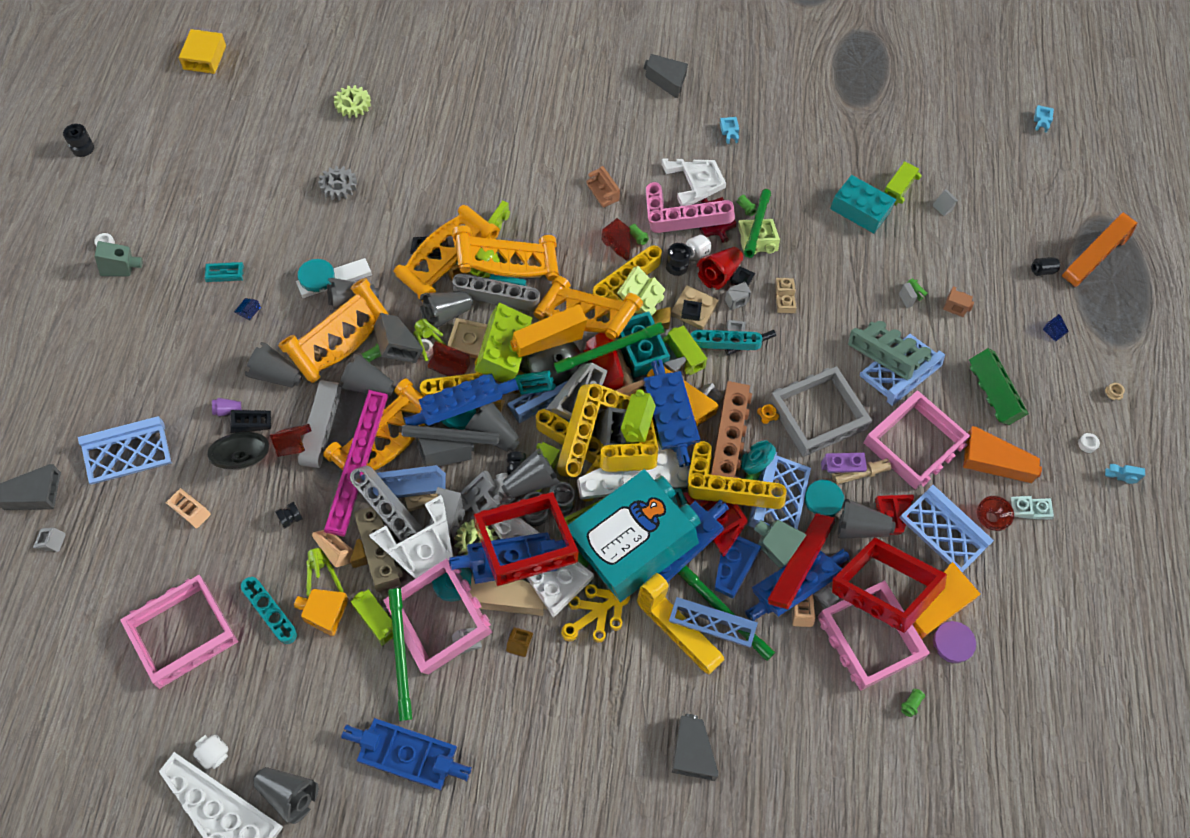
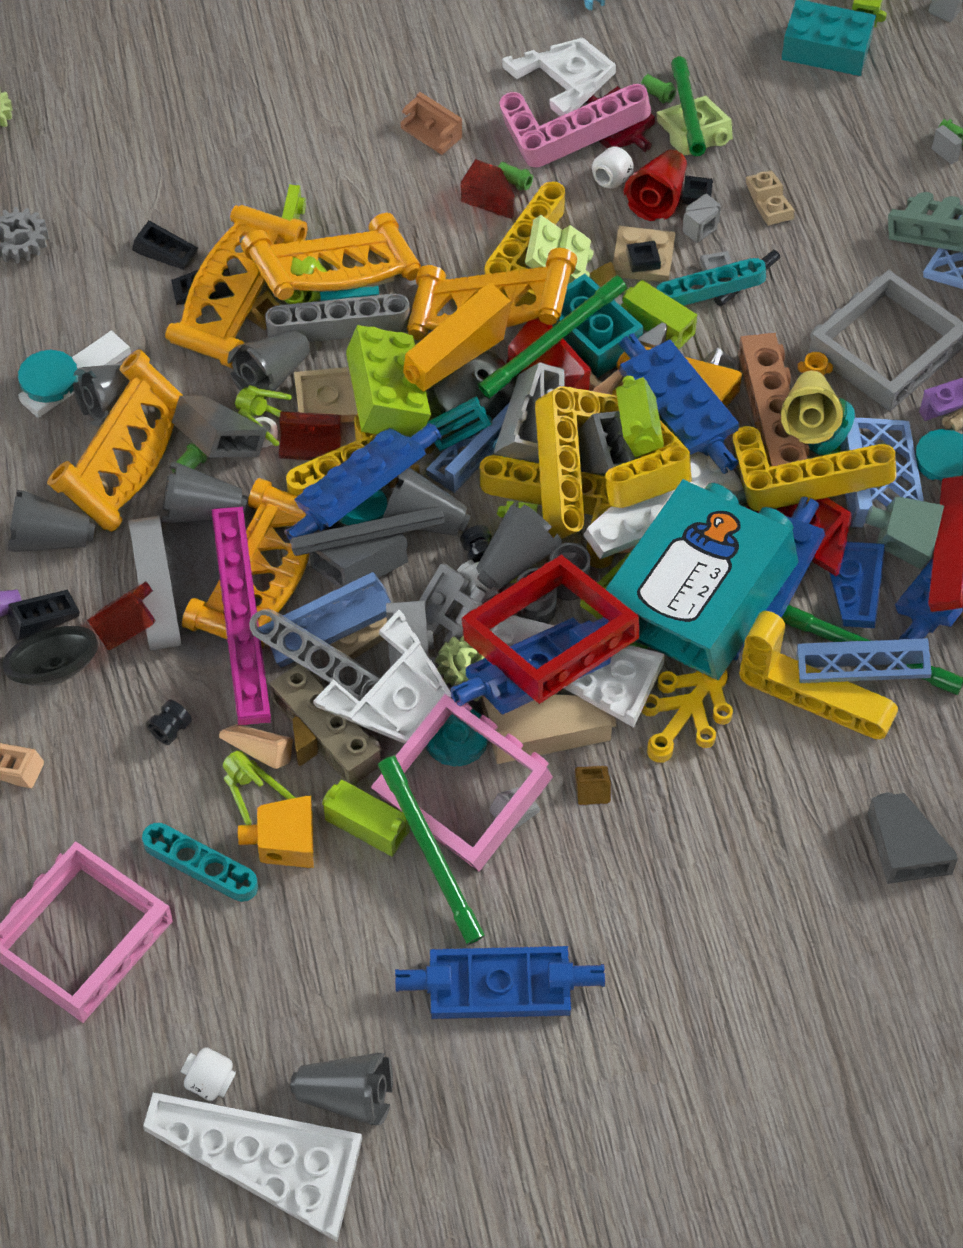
camera: 15 degrees left, 5 degrees down
black wheel [666,243,691,276] -> none
none -> black slope [132,220,198,270]
none -> light yellow cone [781,371,843,444]

